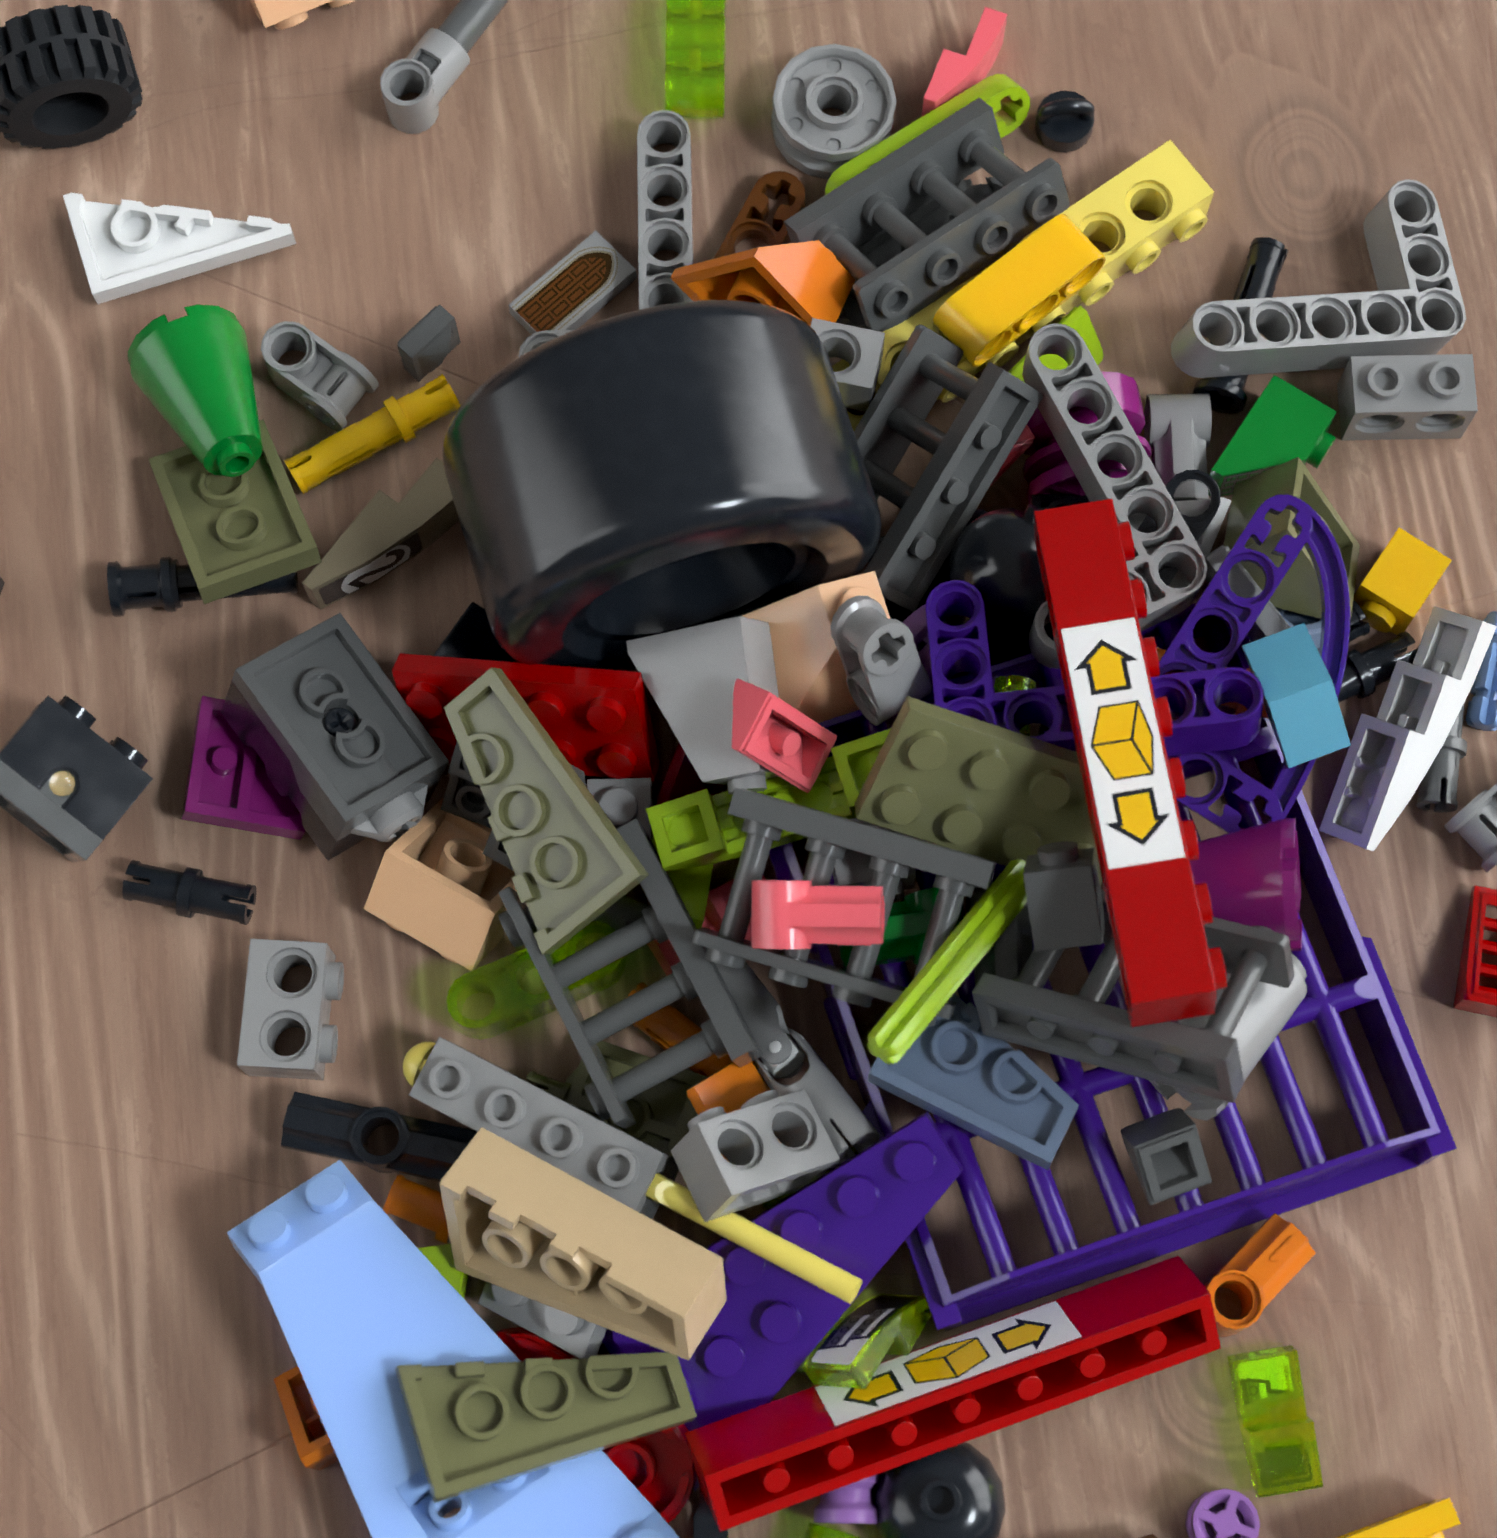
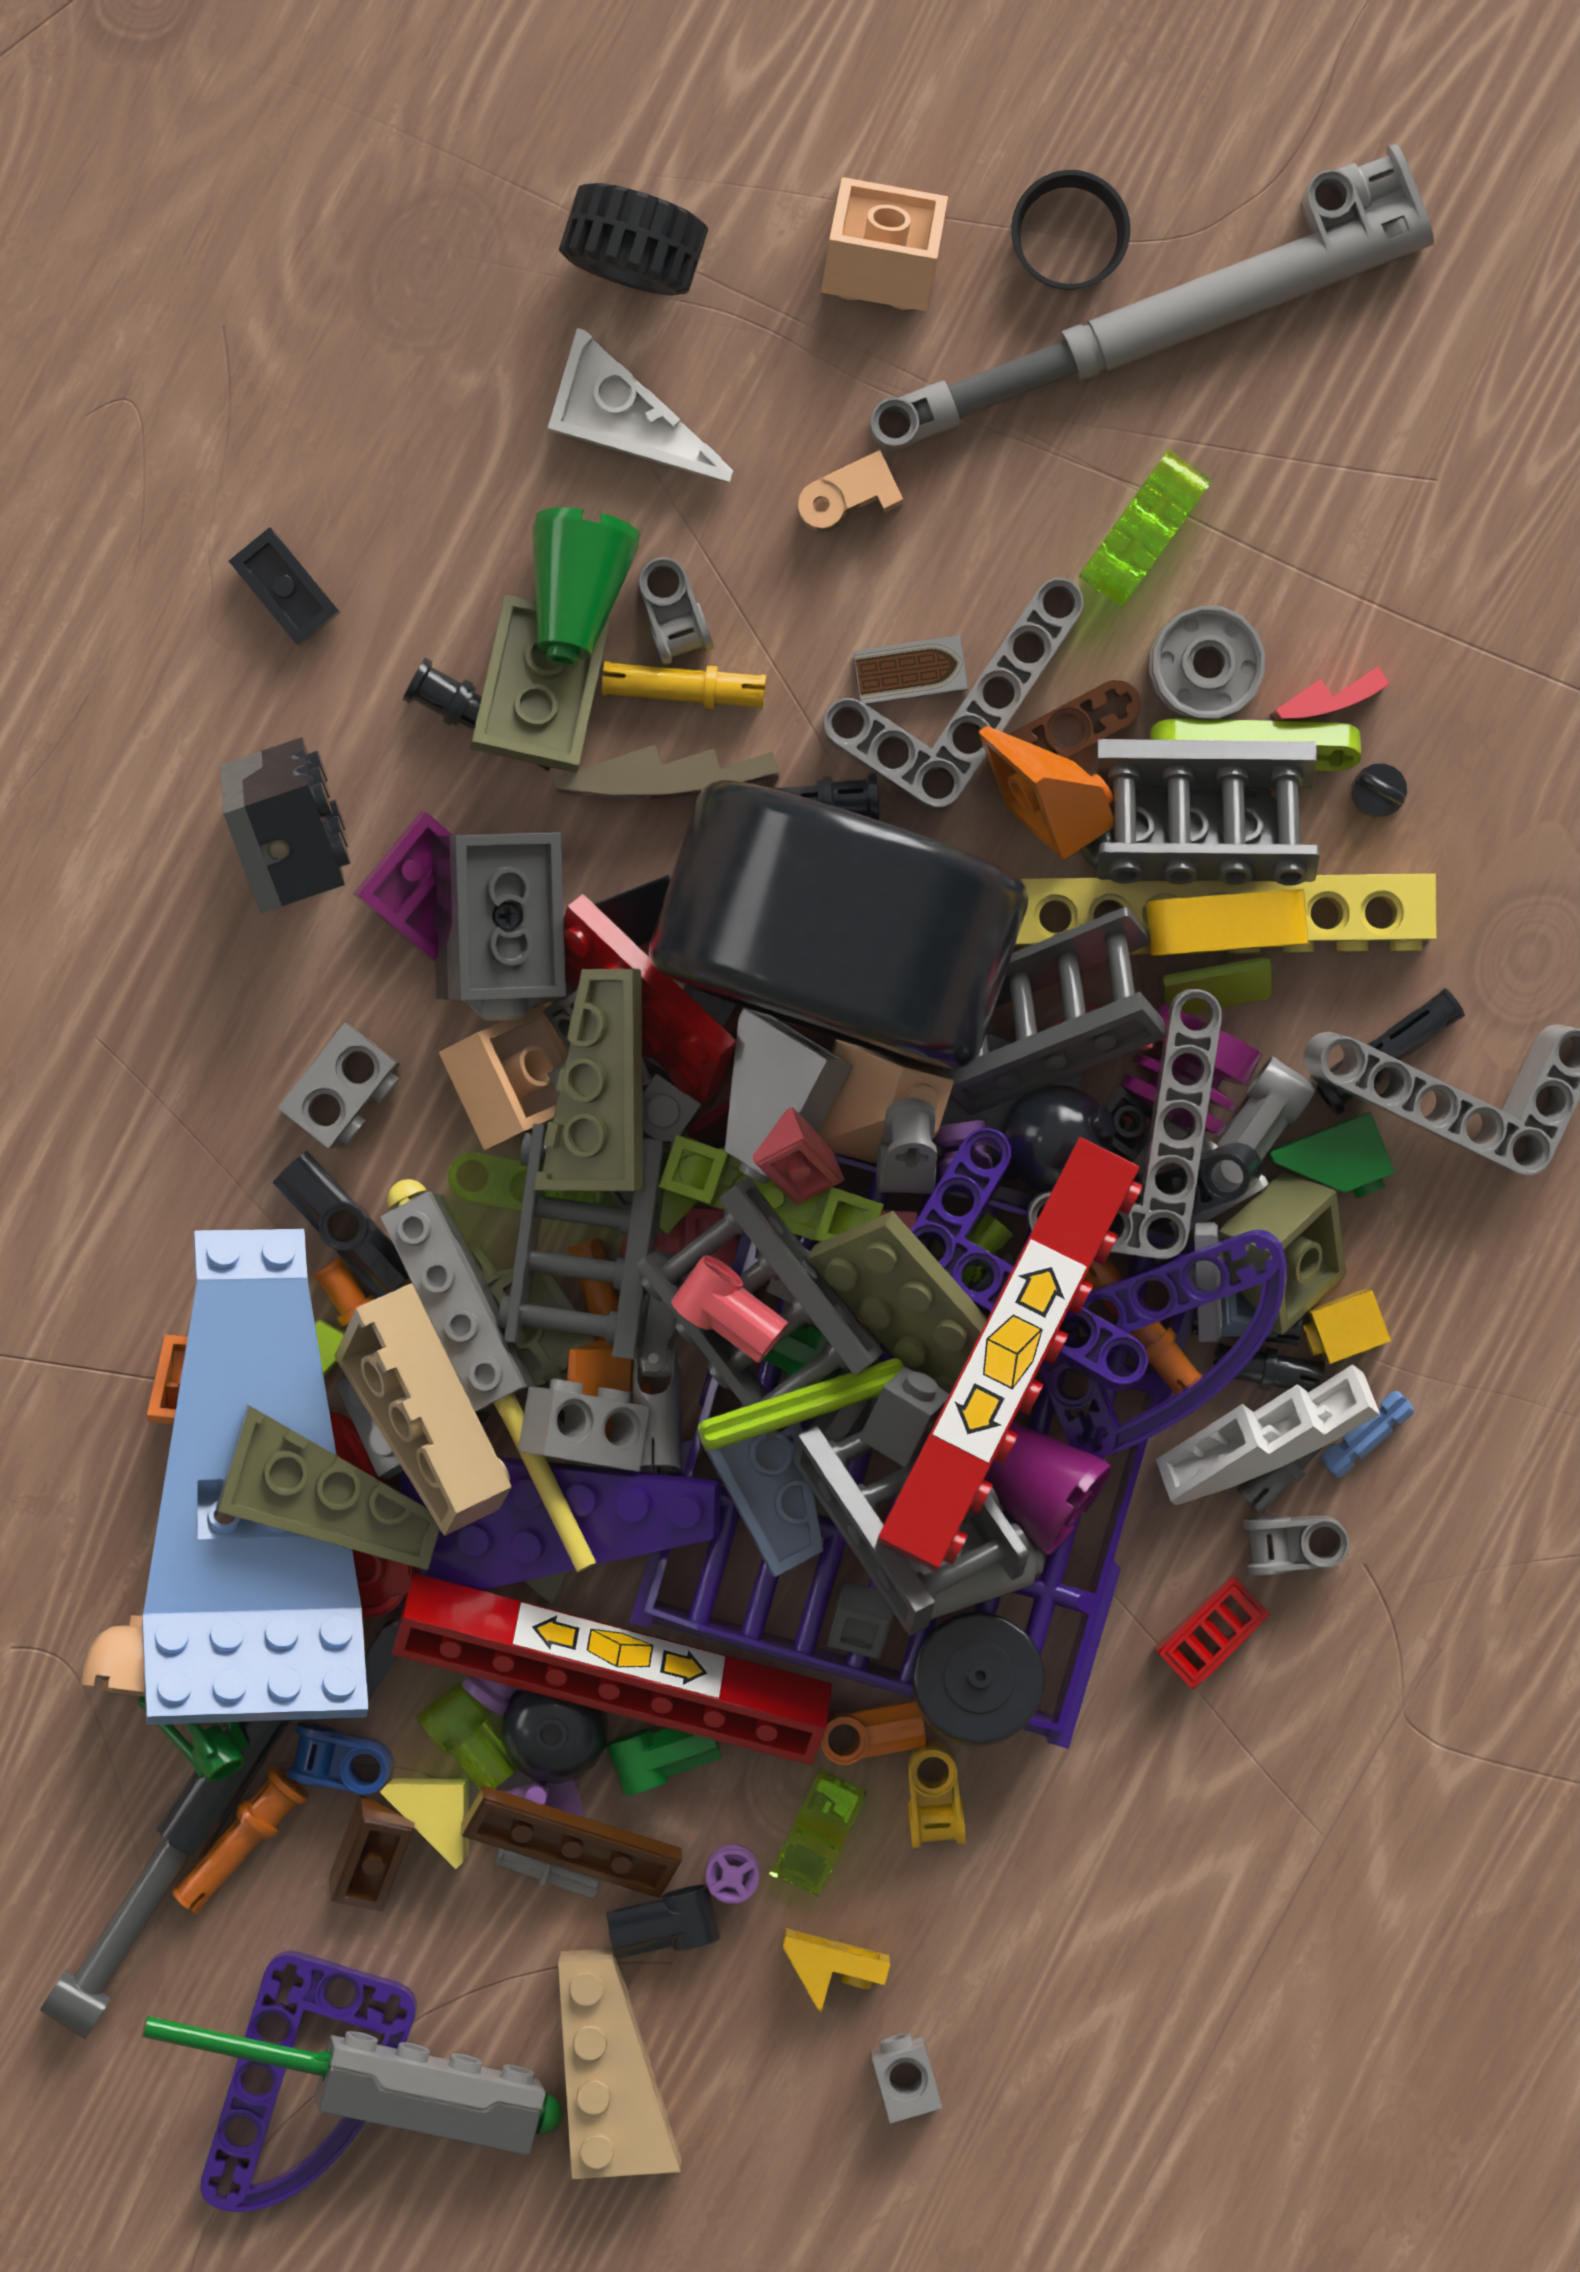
camera: 30 degrees right, 15 degrees up
black pin [122,860,257,925] -> none
dark grey tile [397,305,461,382] -> none
clear neon green slope [802,1294,931,1389] -> none
light grey brick [810,318,885,412] -> none
medium azure slope [1242,623,1351,769] -> none
light grey brick [1337,354,1478,440] -> none
none -> green piece [606,1727,722,1796]
none -> light nougat leg [798,450,903,532]
none -> yellow piece [907,1740,966,1848]
none -> black wheel [911,1612,1045,1747]

